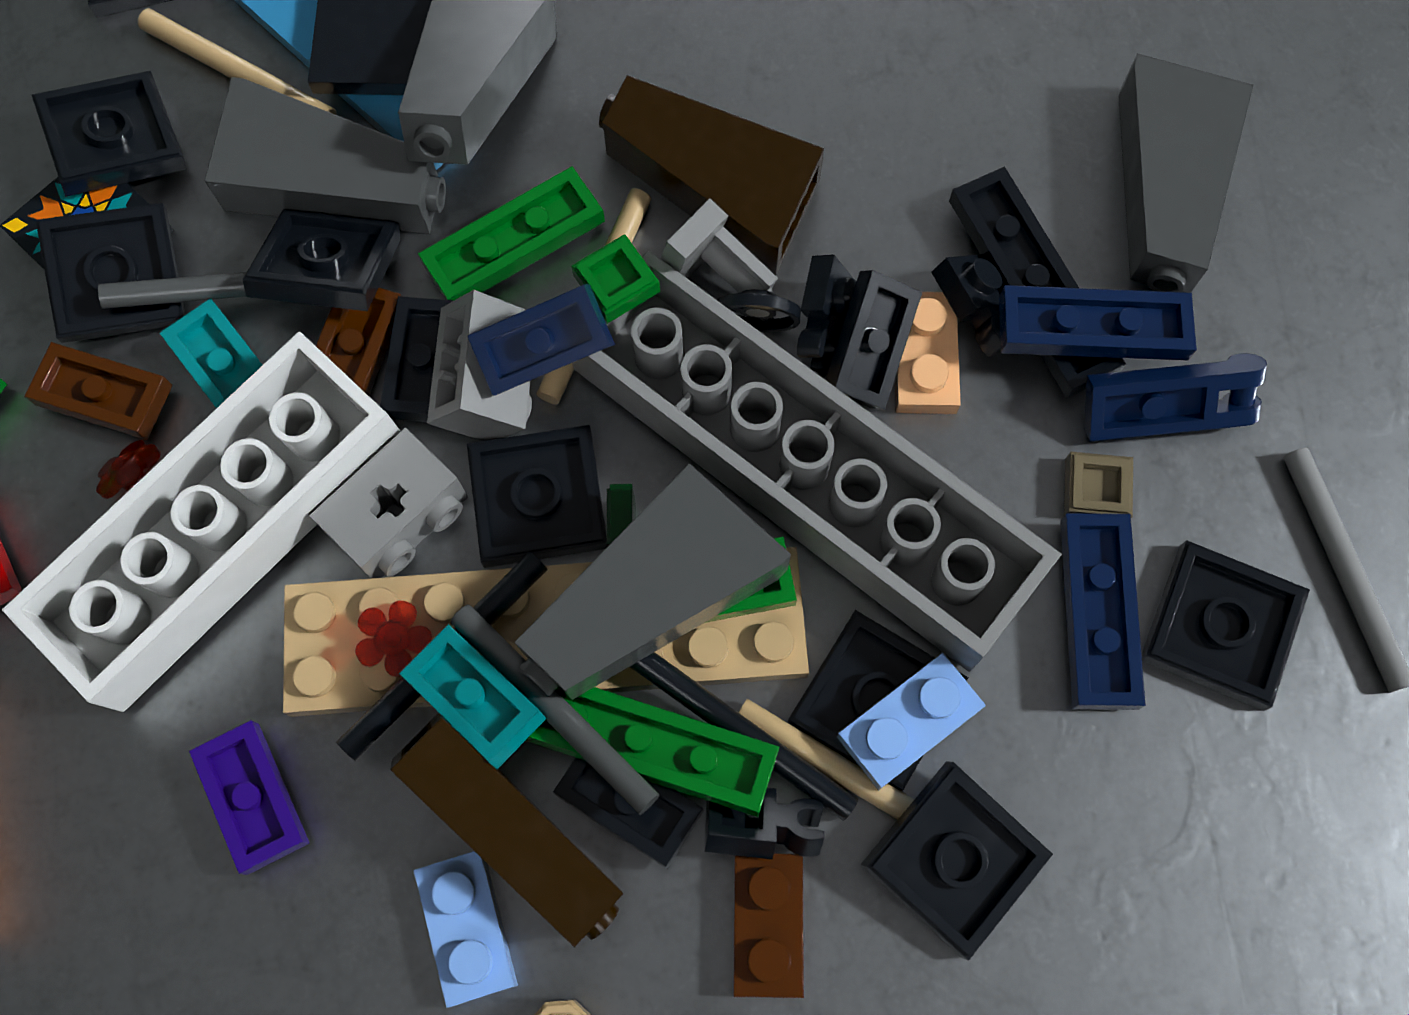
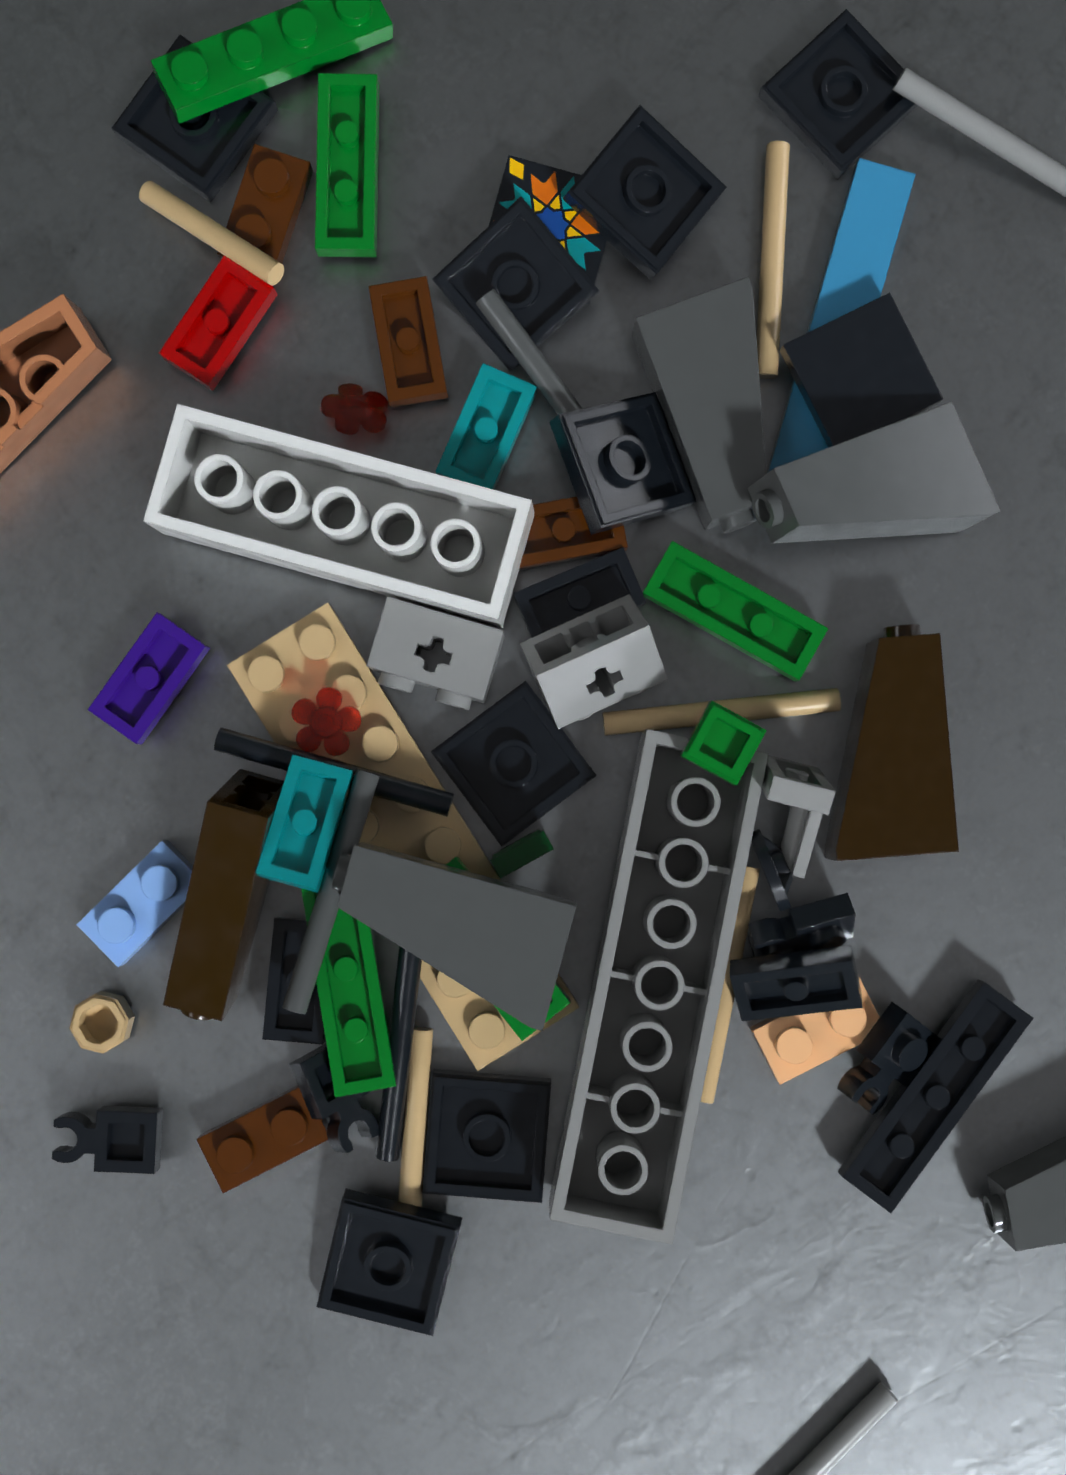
camera: 60 degrees right, 15 degrees up
dark blue plate [467,284,615,396] -> none
light blue plate [837,653,986,791] -> none
dark blue plate [999,285,1197,361] -> none
dark blue plate [1060,513,1146,710] -> none
dark tan tile [1064,451,1133,518] -> none
dark blue plate [1084,353,1267,441] -> none
black tile [1142,540,1310,711] -> none

